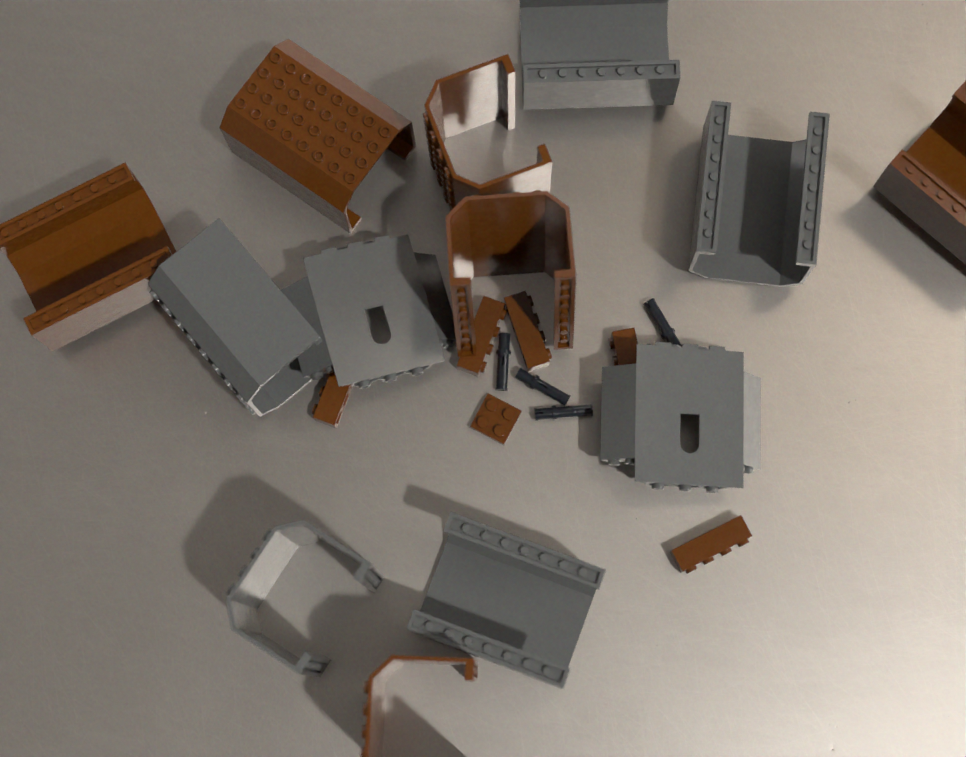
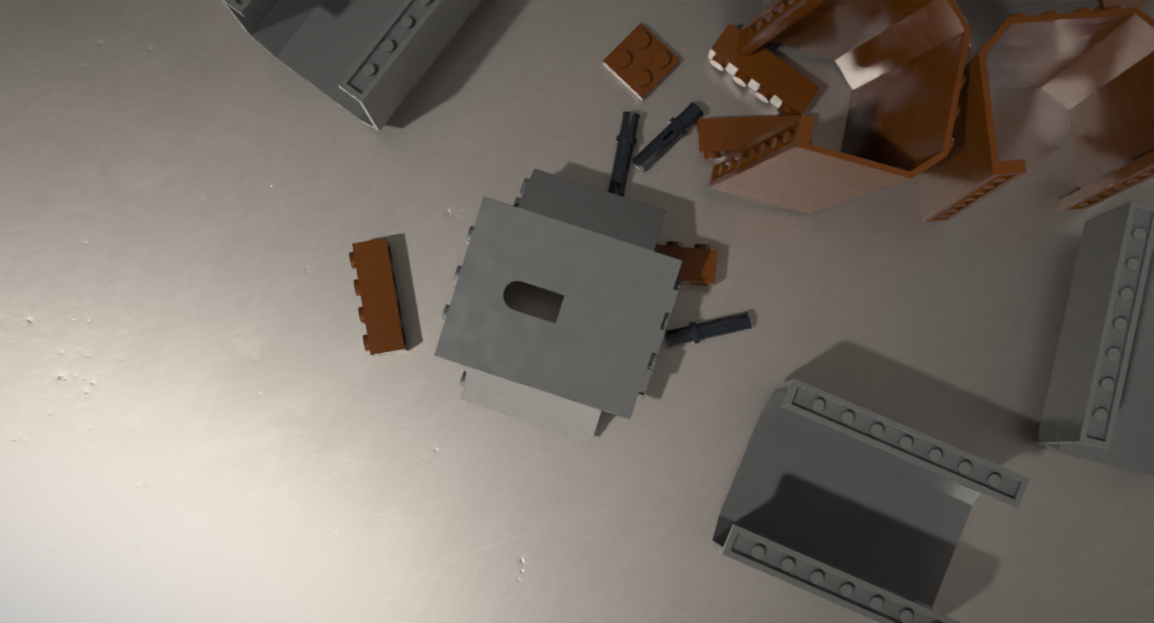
camera: 100 degrees right, 5 degrees up
black pin [495,333,511,391] -> none

